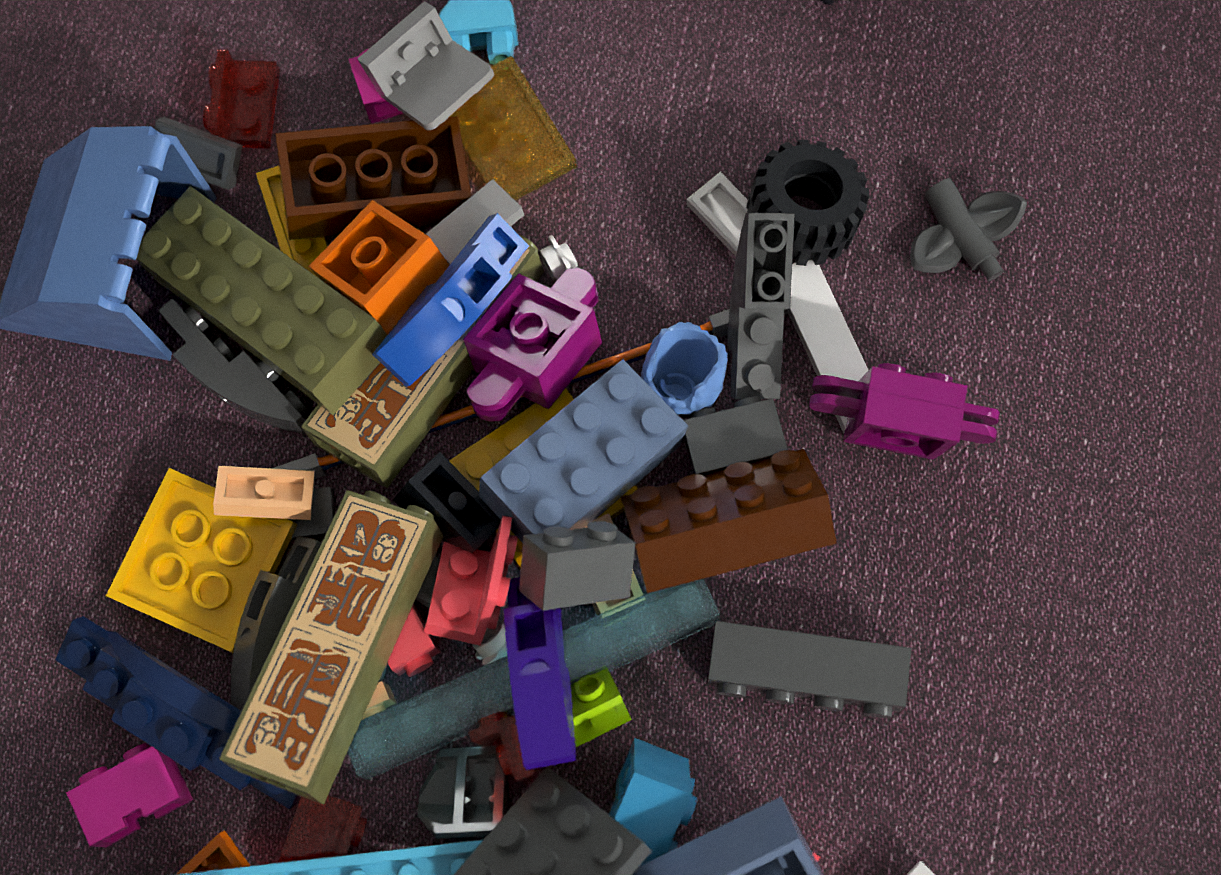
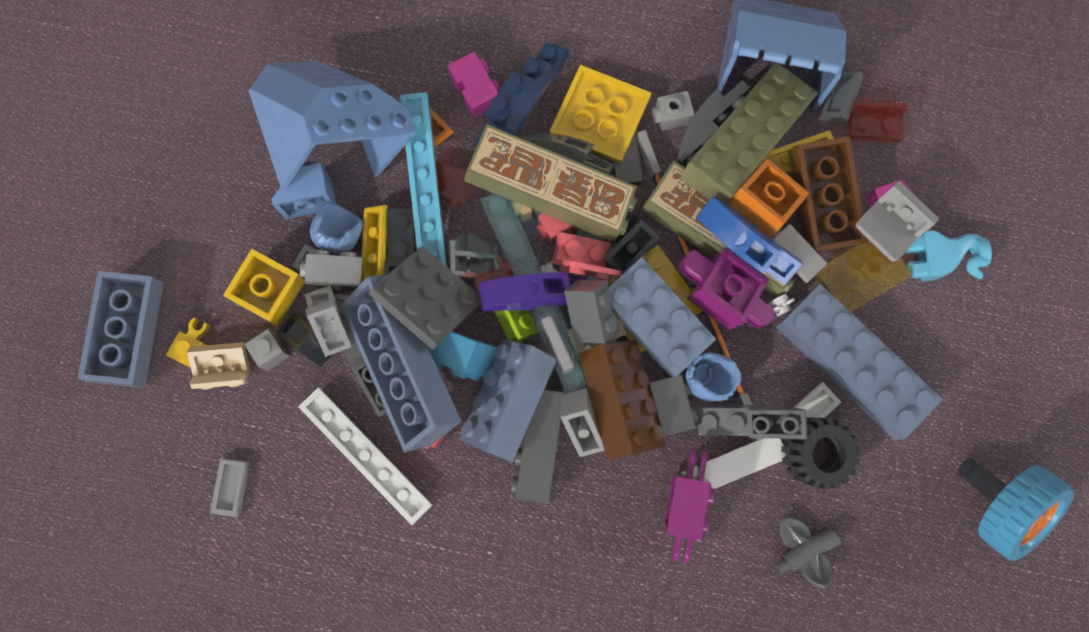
camera: 80 degrees right, 5 degrees up
light nougat plate [213,466,314,520] -> none
none -> sand blue brick [459,340,557,463]
none -> light grey tile [541,316,574,374]
none -> light grey brick [561,388,604,457]
none -> light grey brick [652,91,695,131]
none -> sand blue brick [776,284,943,440]

